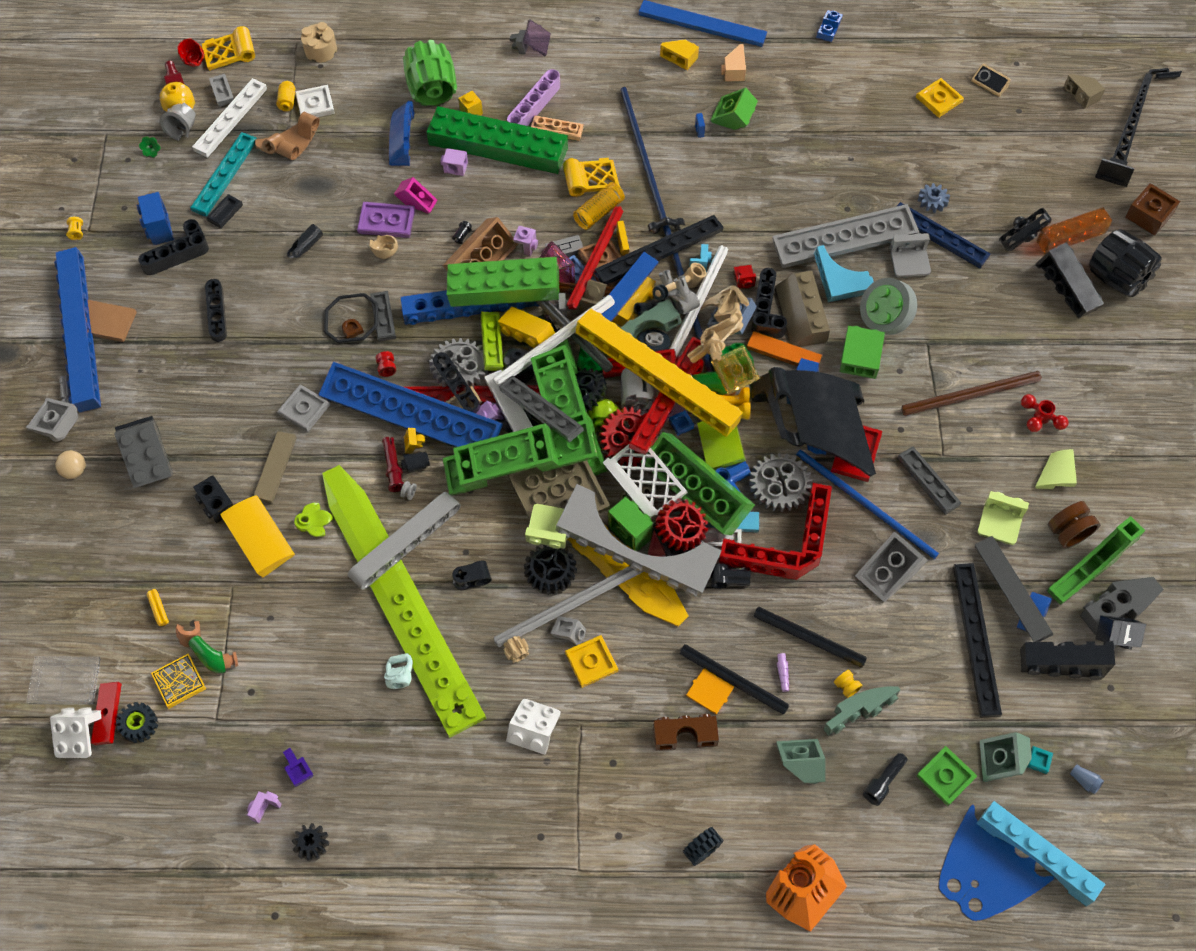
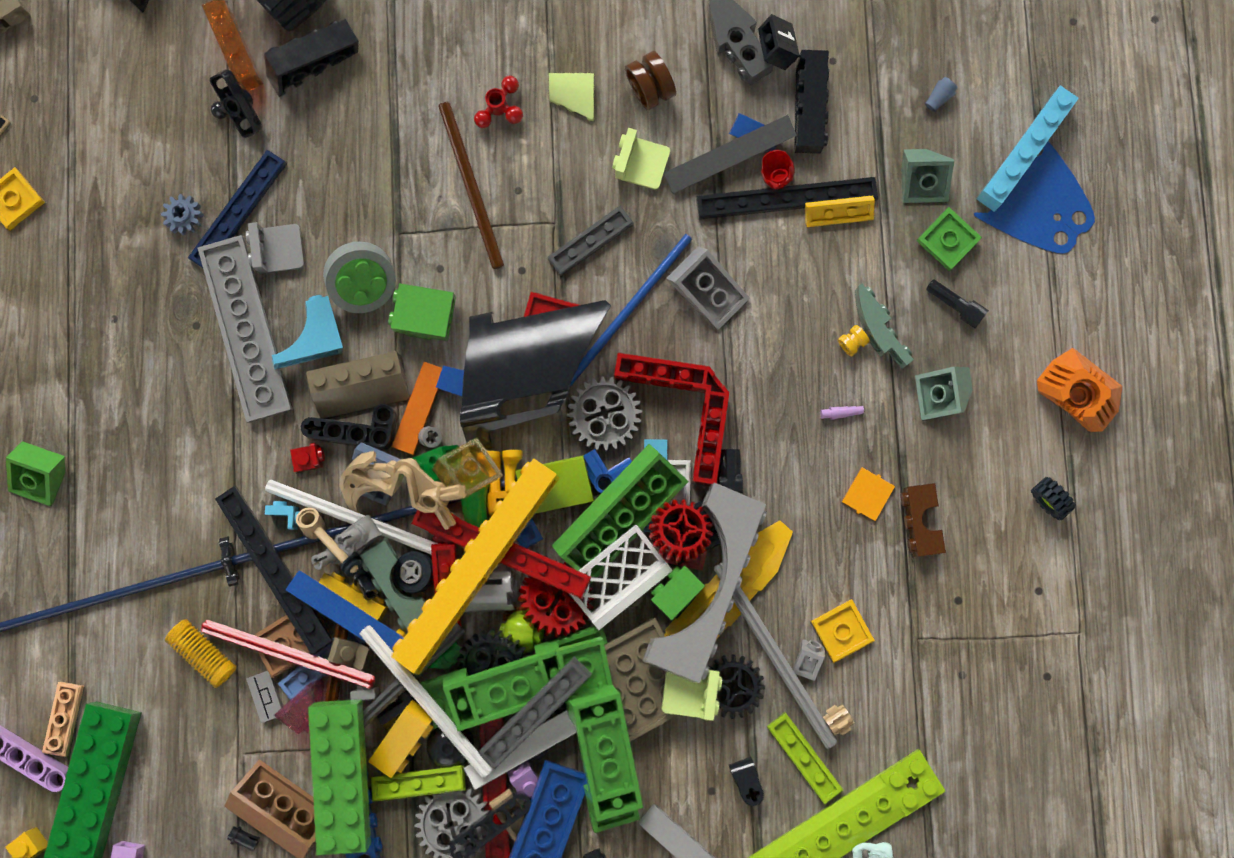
camera: 90 degrees left, 20 degrees up
white bracket [506,699,561,755] -> none
lavender bracket [513,226,538,256] -> none
yellow piece [563,158,620,197] -> none
yellow tile [616,221,629,256] -> none
black axle [680,644,789,714] -> none
blue tile [695,113,705,138] -> none
black axle [754,607,867,667] -> none
teal tile [1027,746,1053,774] -> none
bright green arch [1047,516,1146,605] -> none
none -> light grey bush [418,426,442,448]
none -> red hair [761,150,795,189]
none -> lime tile [767,712,843,804]
none -> yellow plate [805,196,875,227]

